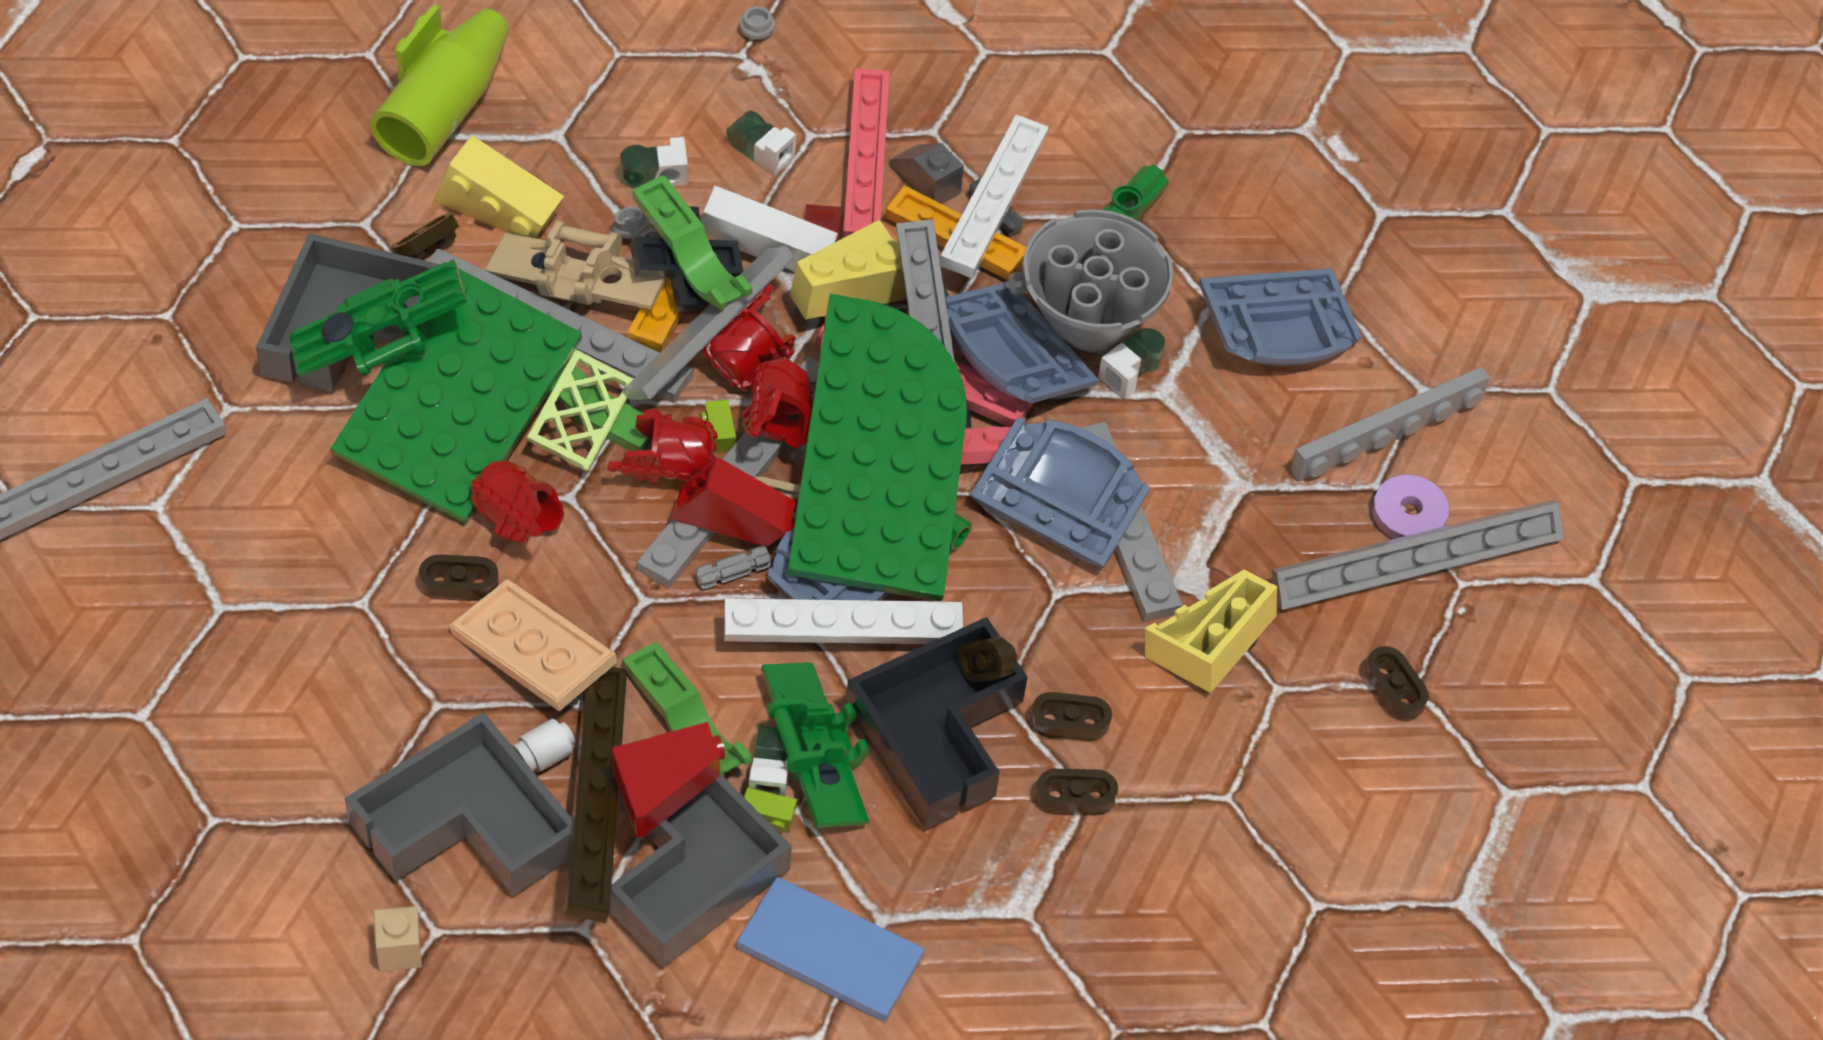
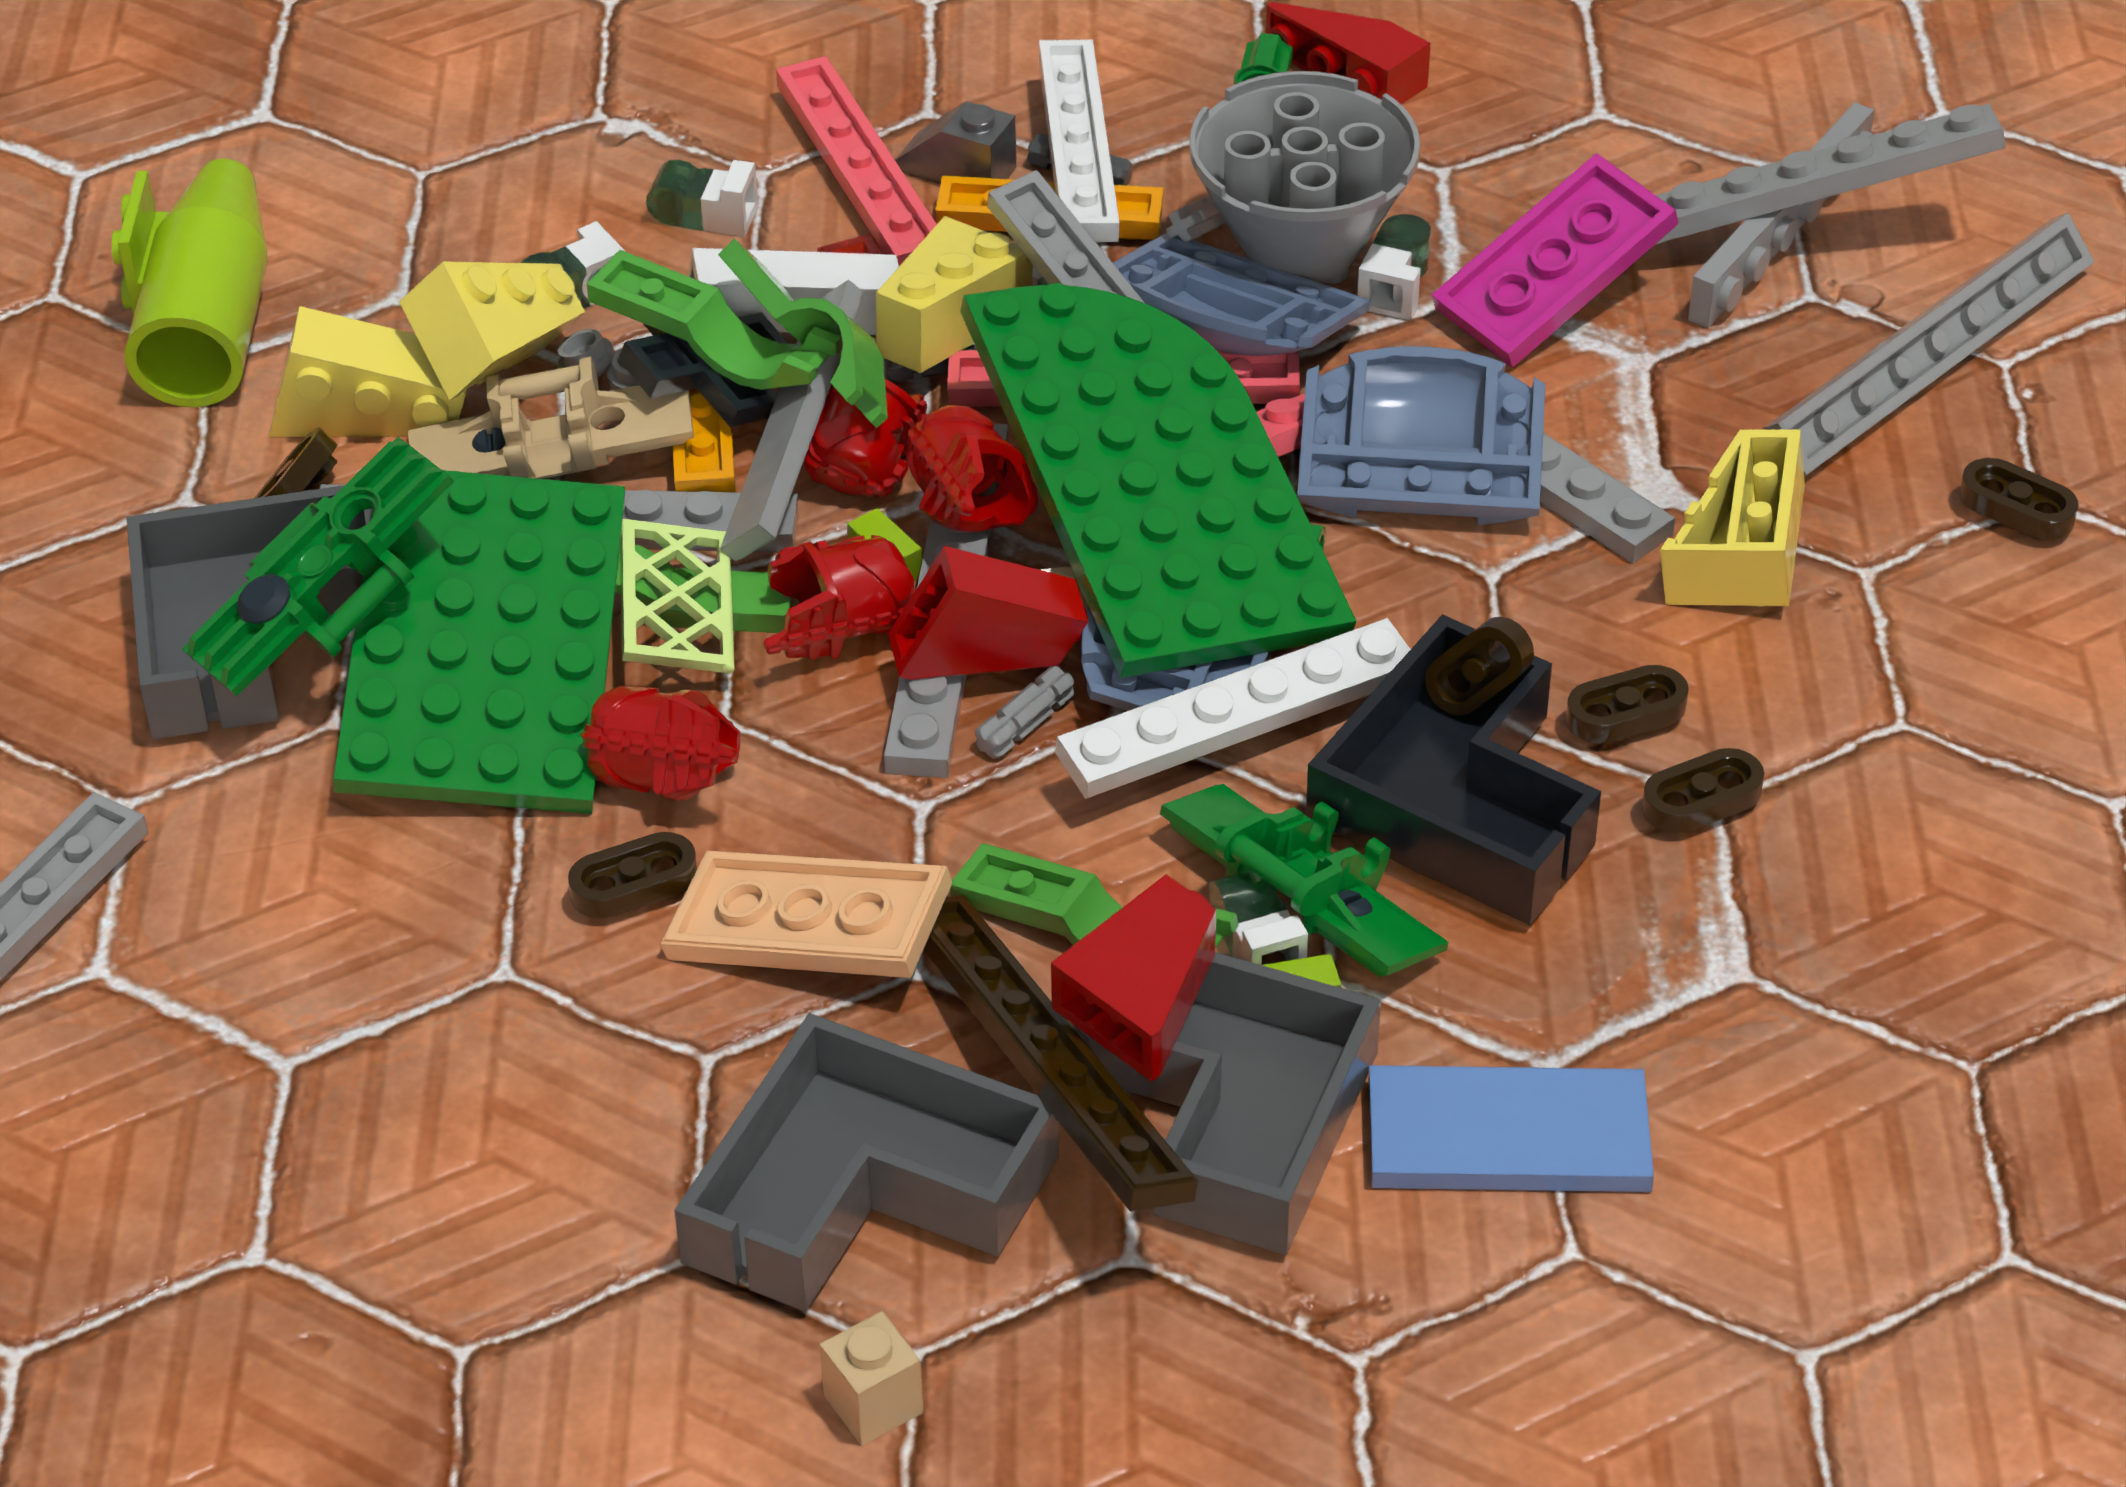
camera: 20 degrees left, 10 degrees down
white brick [512,719,575,773] -> none
light grey plate [740,6,775,39] -> none
sand blue slope [1198,268,1362,366] -> none
lavender tile [1372,475,1449,539] -> none
none -> light yellow wedge [399,262,585,401]
none -> bright green piece [718,238,888,428]
none -> red slope [1266,2,1431,105]
none -> dark pink plate [1431,153,1679,368]
none -> light grey plate [1656,104,2006,244]

